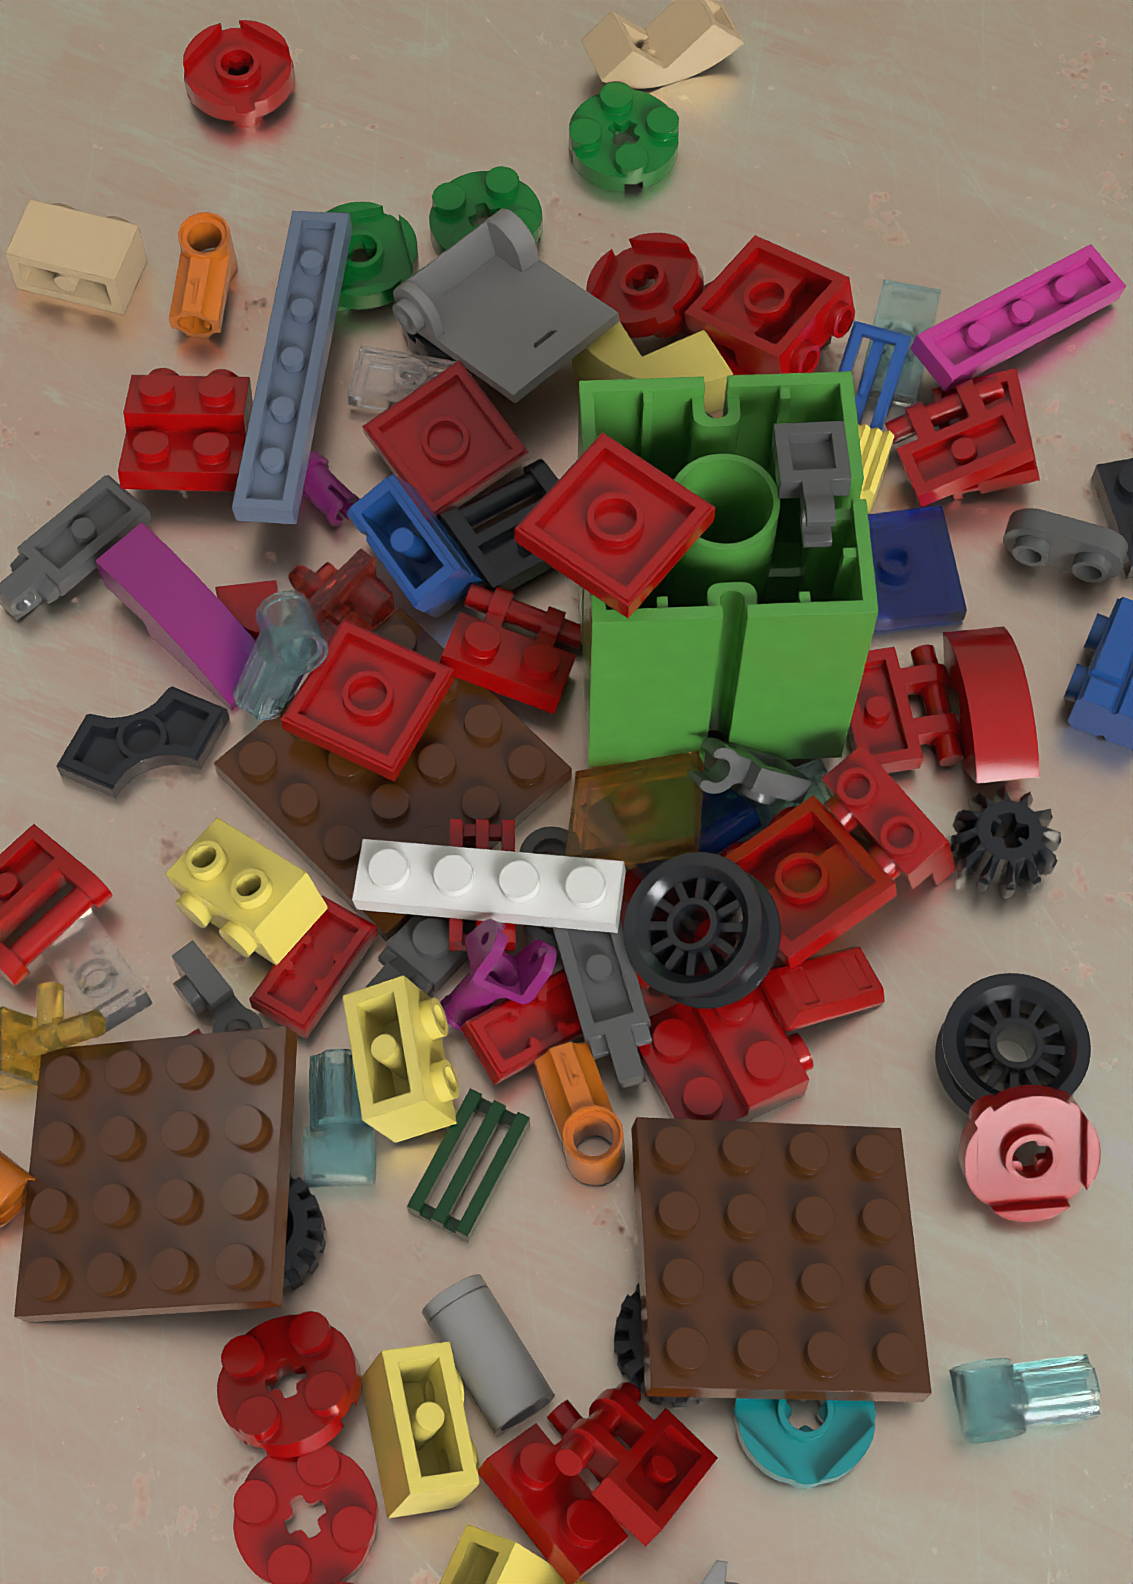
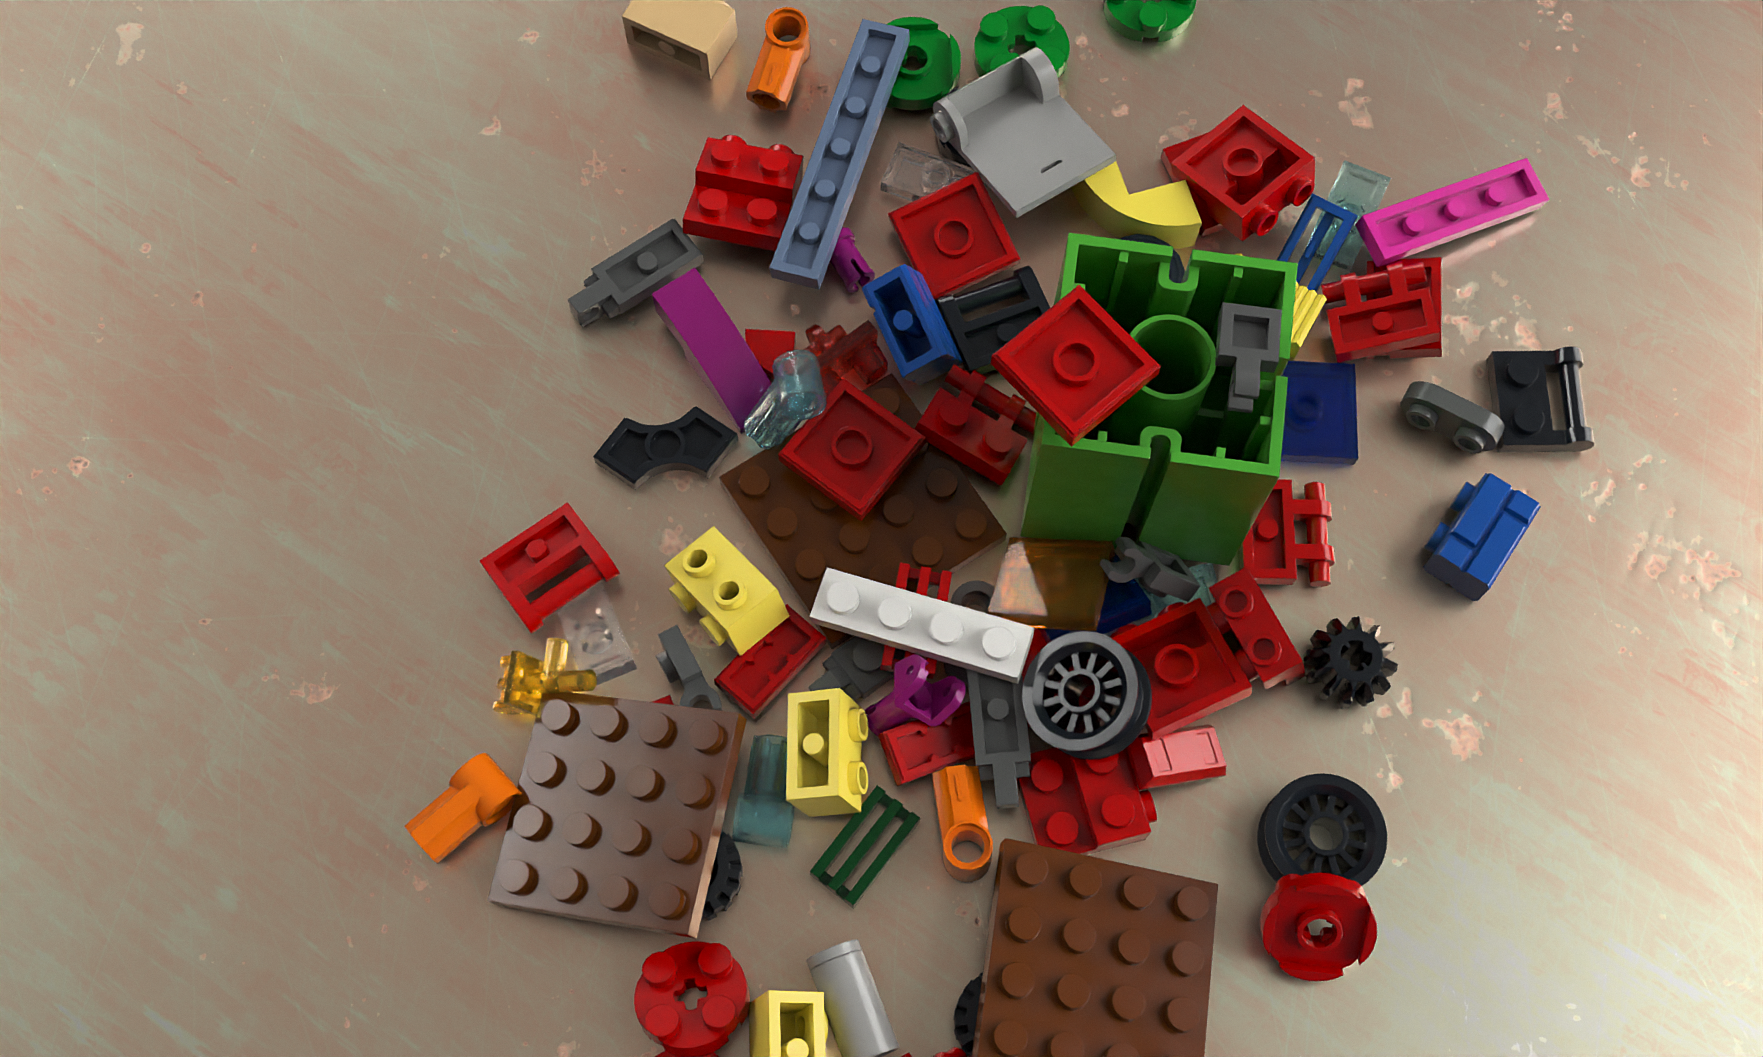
camera: 10 degrees right, 5 degrees up
red plate [586,233,704,339] -> none
red brick [943,626,1040,783] -> none

